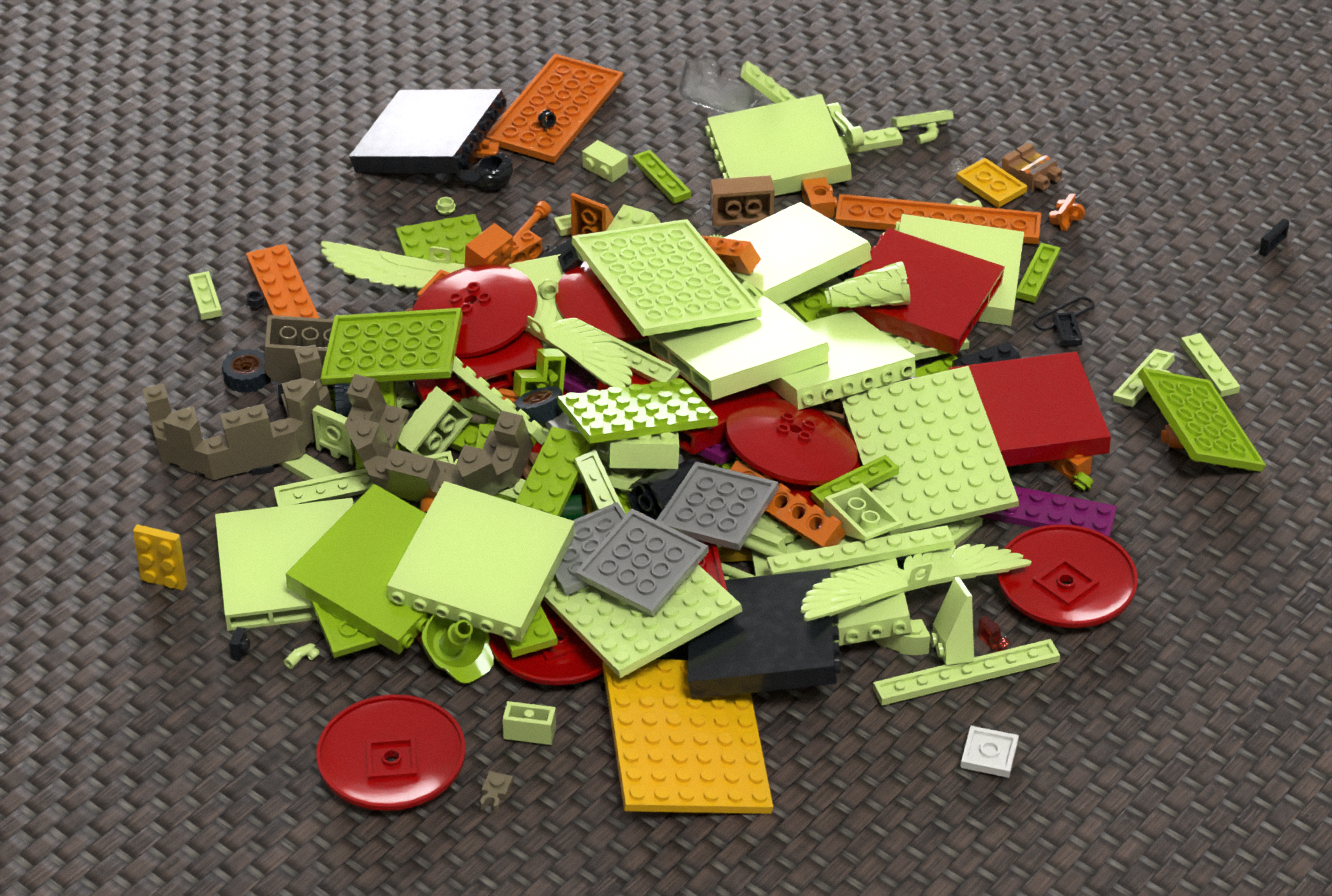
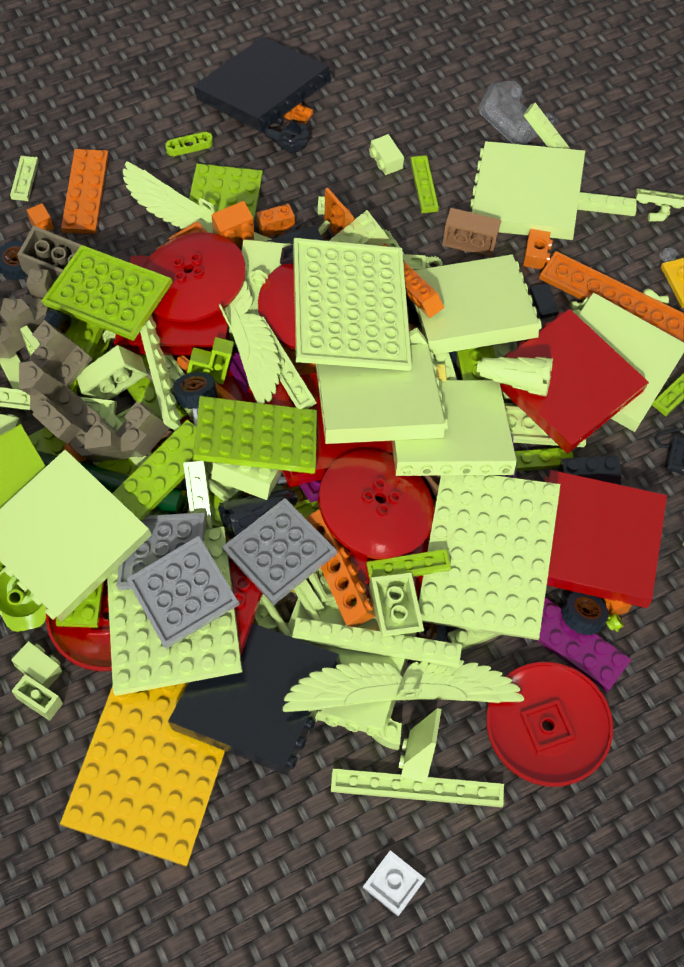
camera: 20 degrees right, 20 degrees up
black plate [245,290,266,309] -> none
yellowish green plate [436,197,456,215] -> none
orange plate [484,54,624,163] -> none
orange piece [513,201,551,238] -> none
black plate [538,109,556,128] -> none
yellowish green piece [826,103,864,148] -> none
clear red plate [977,615,1011,652] -> none
none -> yellowish green brick [11,641,62,689]
none -> orange brick [26,203,54,231]
none -> lime beam [165,132,213,156]
none -> black wheel [561,592,609,635]

